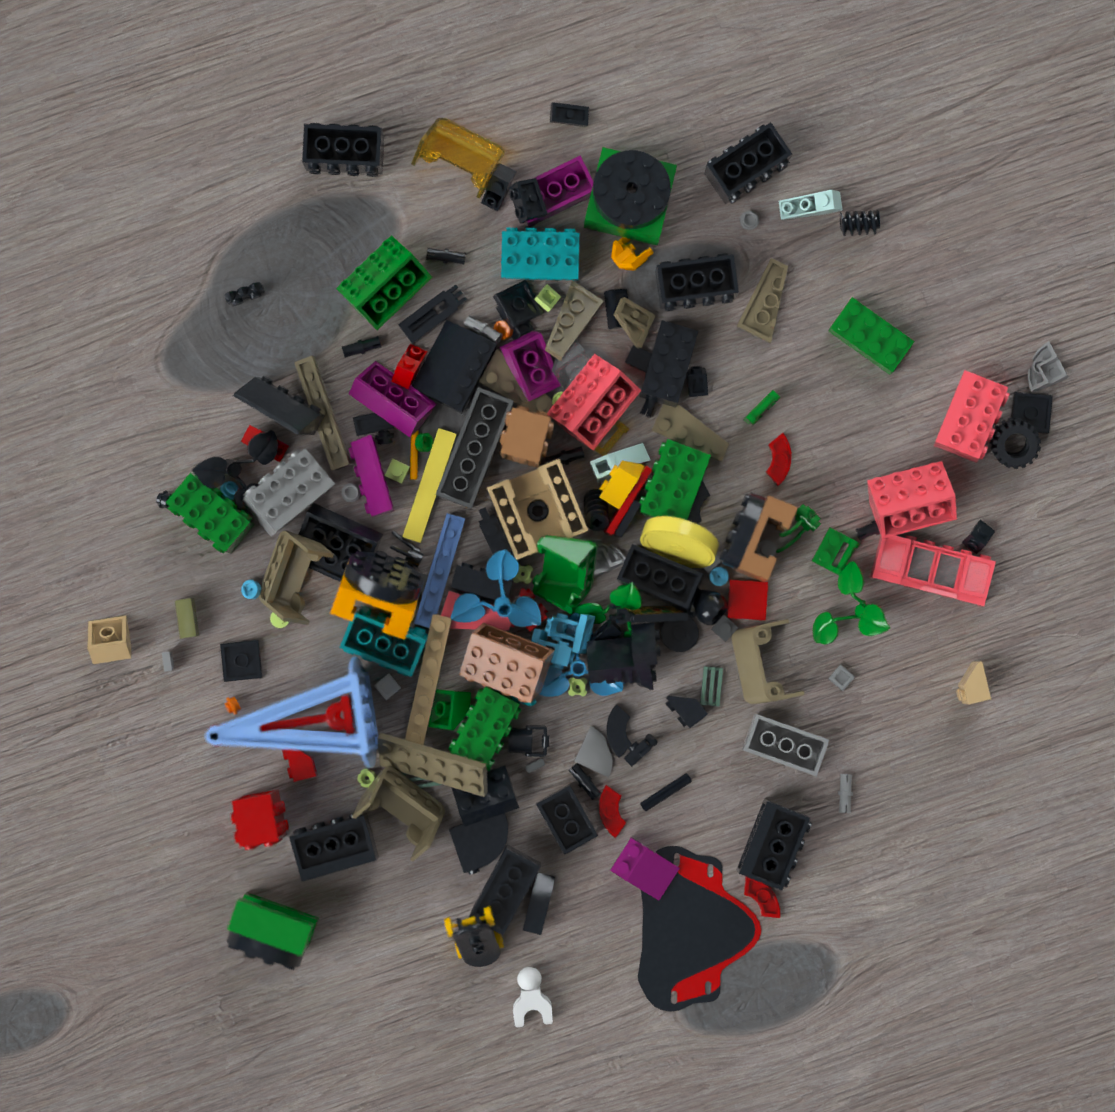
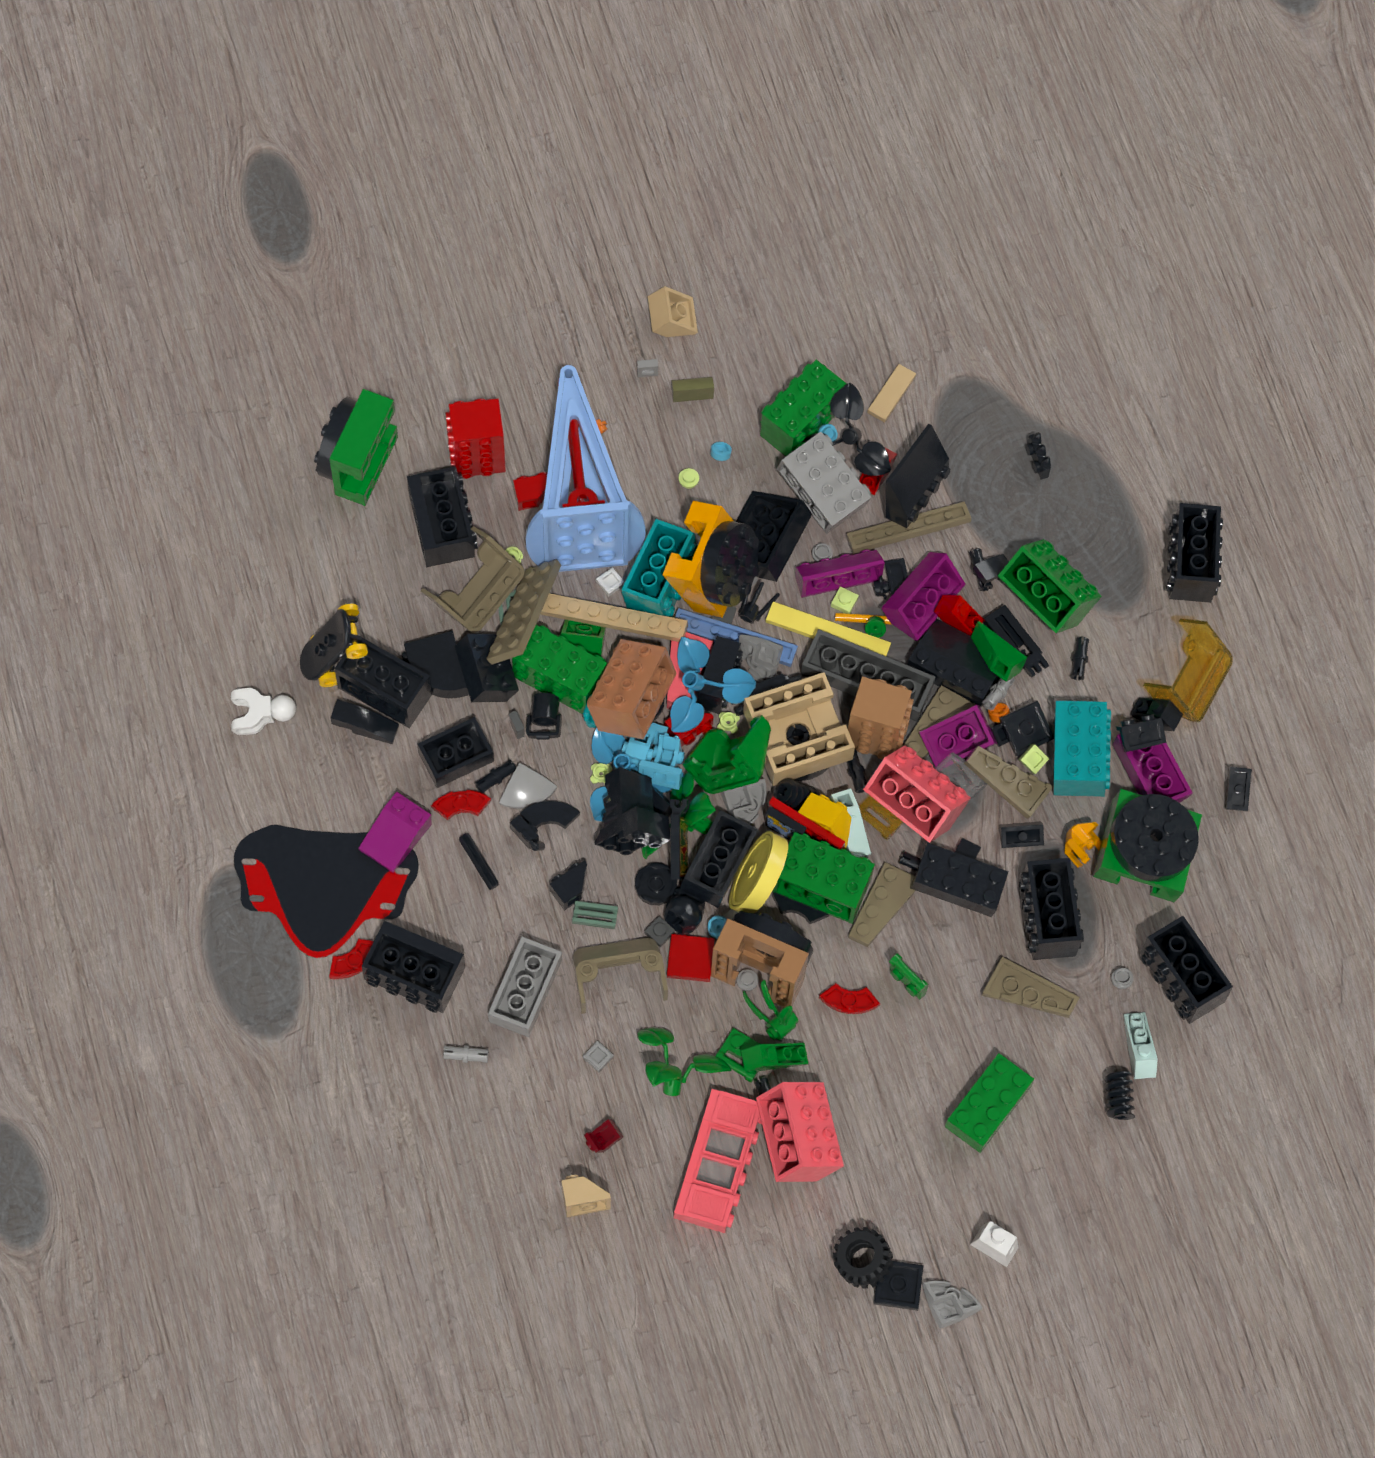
camera: 90 degrees right, 20 degrees down
black tile [220,640,263,682] -> none
dark tan windscreen [259,531,334,625] -> none
dark tan wing [614,297,656,349] -> none
black bracket [687,366,708,397] -> none
coral brick [934,370,1010,463] -> none
black bracket [962,519,995,554] -> none
none -> dark red bracket [584,1119,623,1153]
none -> light grey brick [739,634,783,682]
none -> green slope [741,1043,808,1072]
none -> tan tile [867,364,916,423]
none -> white torso [970,1221,1018,1267]
none -> green slope [971,621,1027,682]
none -> black slope [973,554,1009,585]

